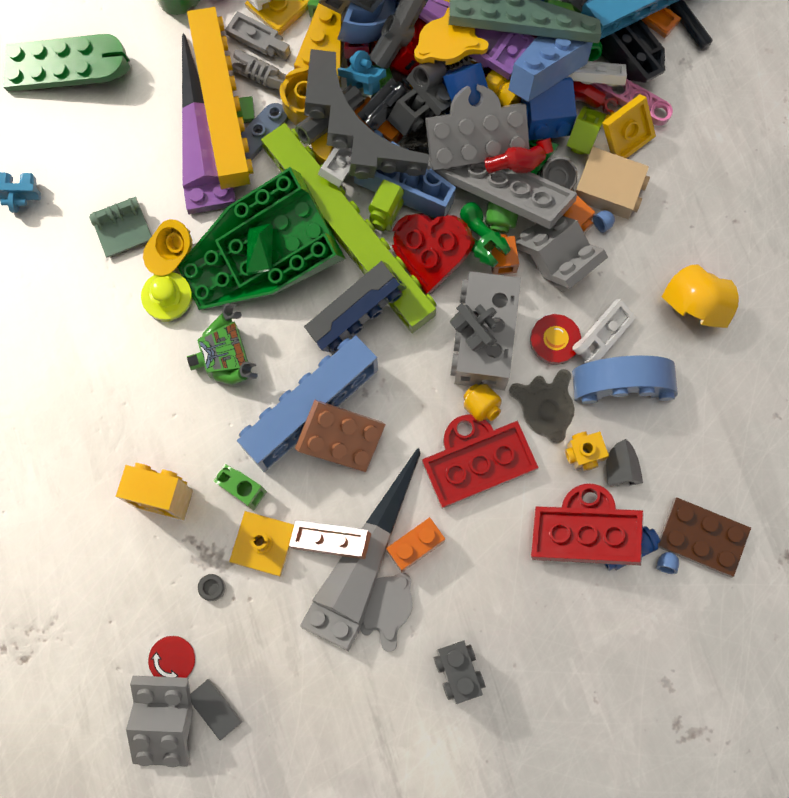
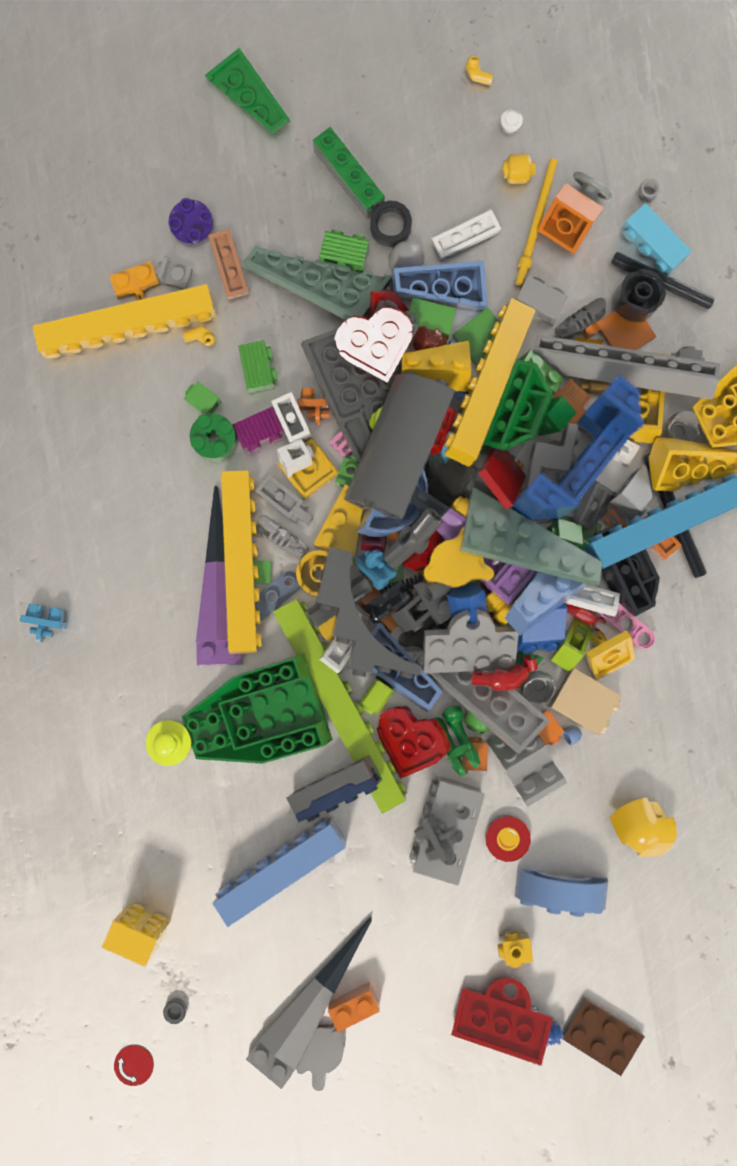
camera: 10 degrees right, 10 degrees up
plate [3,34,130,92] -> none
sand green hinge [89,196,152,258] -> none
light grey bracket [126,676,193,767] -> none
yellow piece [143,219,193,276] -> none
torso [187,303,258,385] -> none
dark grey tile [190,679,242,740] -> none
bright green leg [213,464,267,511] -> none
yellow tile [229,511,294,577] -> none
green slope [246,223,273,275] -> none
plate [289,521,371,559] -> none
nougat plate [295,400,386,472] -> none
red plate [422,414,539,509] -> none
dark grey brick [433,640,486,704] -> none
yellow head [463,384,502,421] -> none
clear smoke tile [509,369,575,444] -> none
white plate [572,299,636,363] -> none
dark grey brick [606,439,643,486] -> none
medium blue hinge [656,552,679,574] -> none

